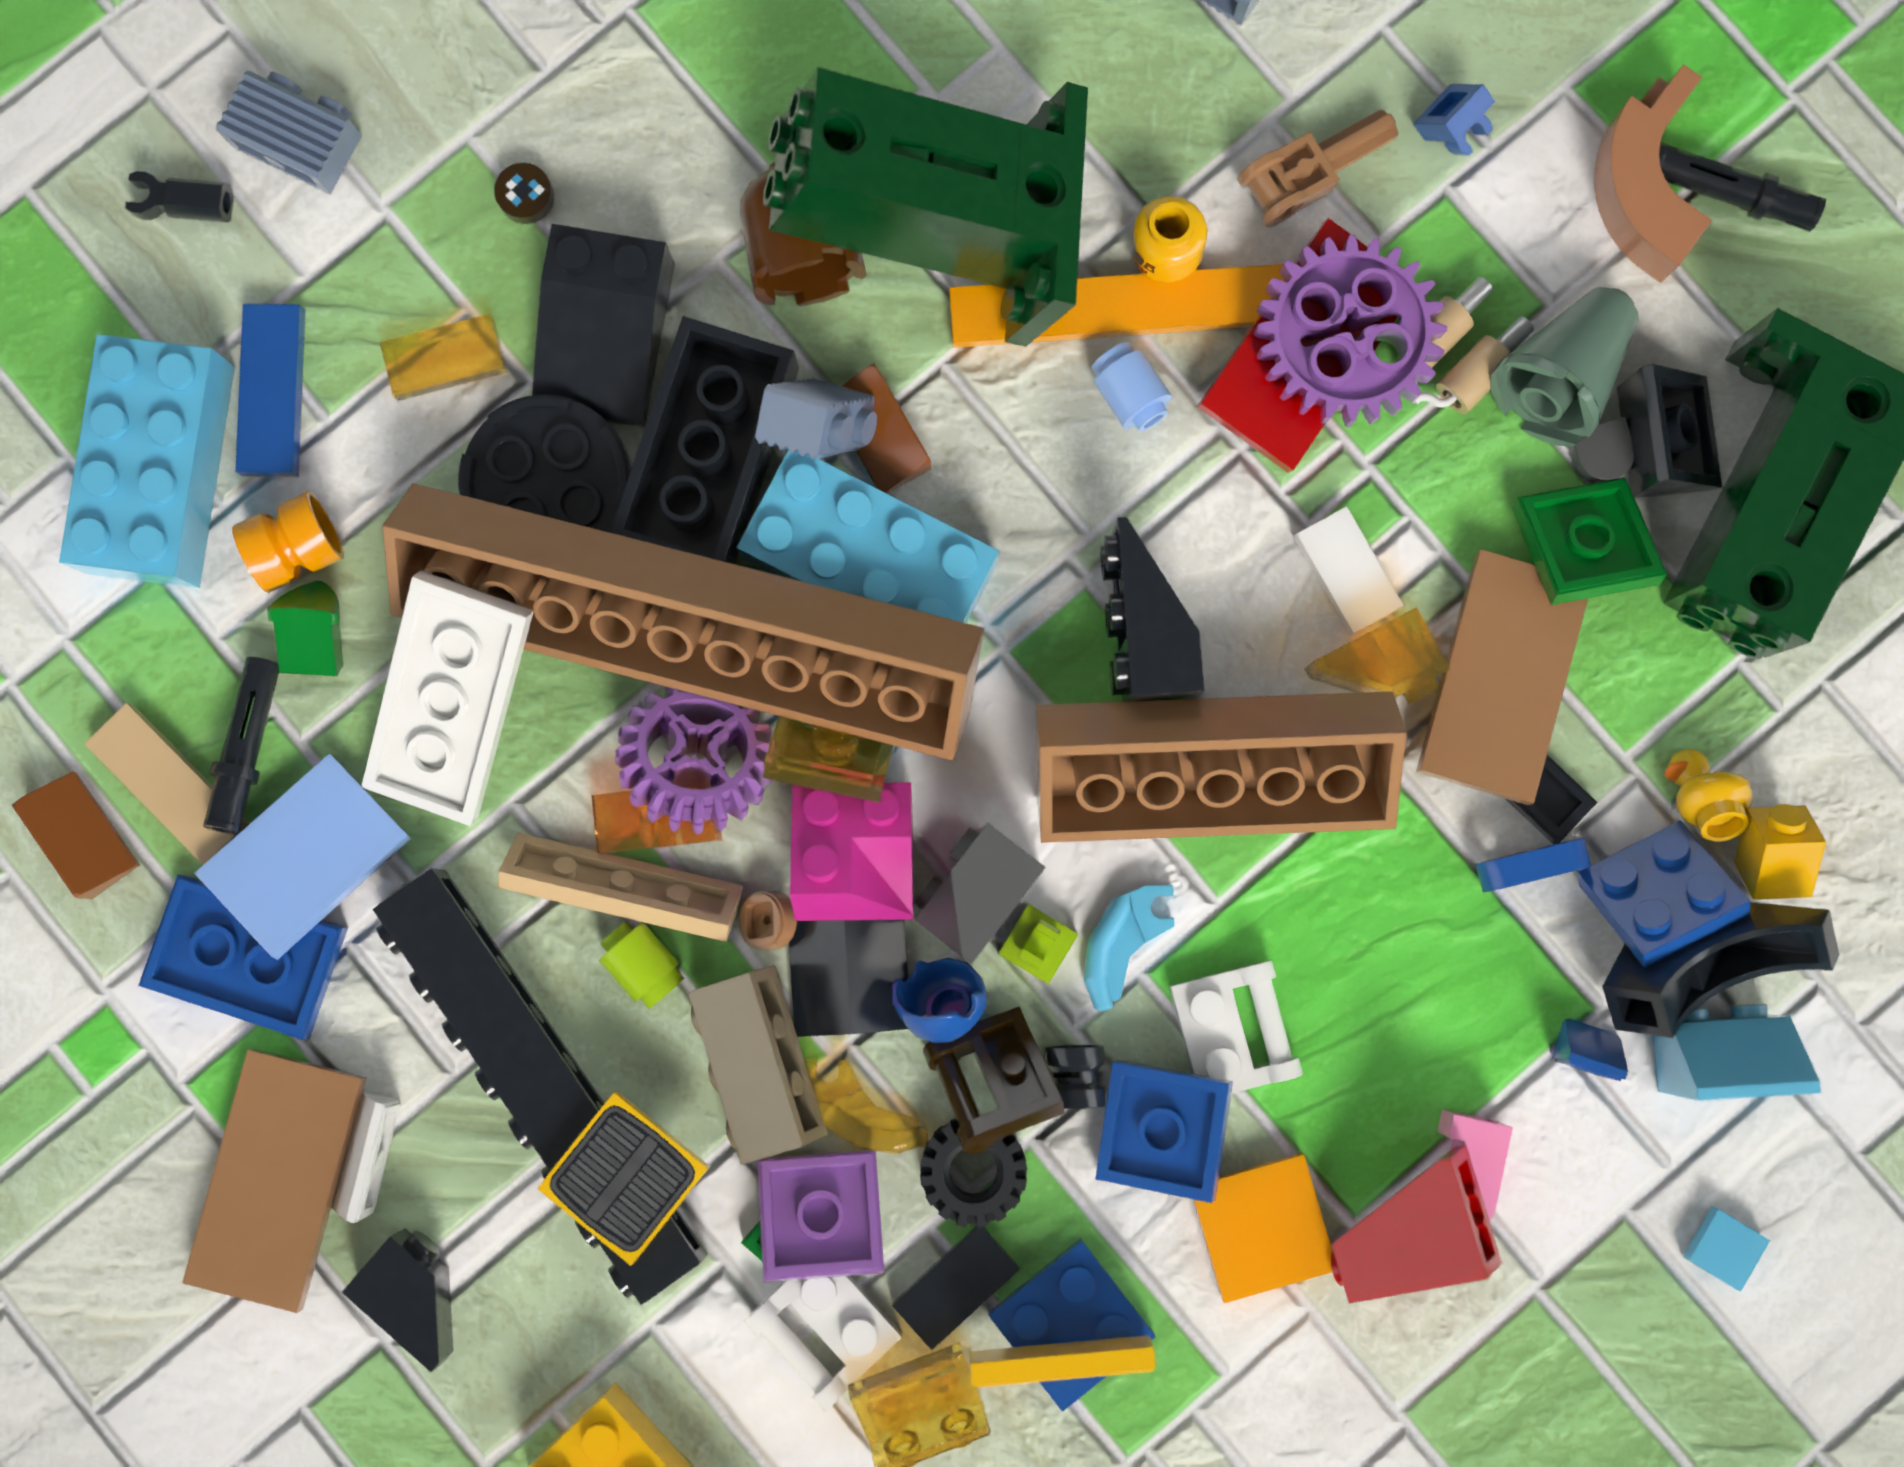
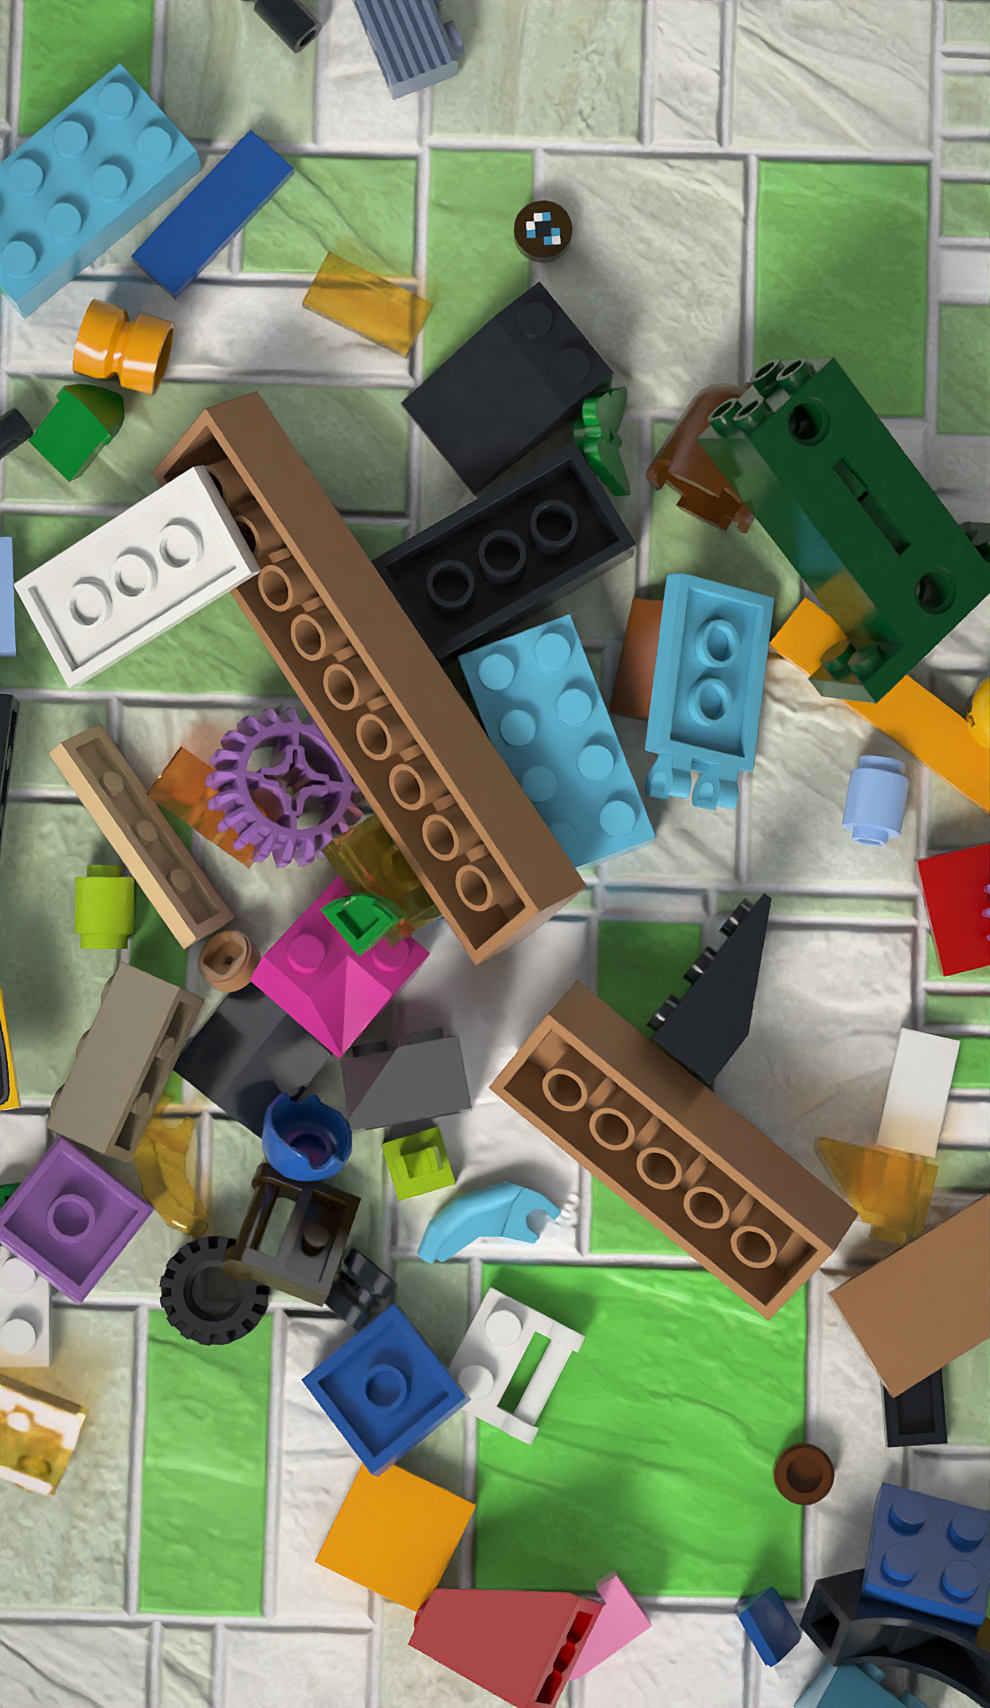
camera: 35 degrees right, 0 degrees up
black tile [458,395,632,533] -> none
sand blue brick [755,378,877,460] -> none
black tile [892,1225,1020,1351] -> none
yellow tile [970,1335,1156,1388] -> none
blue plate [988,1238,1156,1412] -> none
blue beam [1475,838,1592,893] -> none
none -> green tile [321,892,407,956]
none -> green animal [573,387,631,497]
none -> medium azure tile [645,572,774,810]
none -> reddish brown tile [772,1443,834,1505]

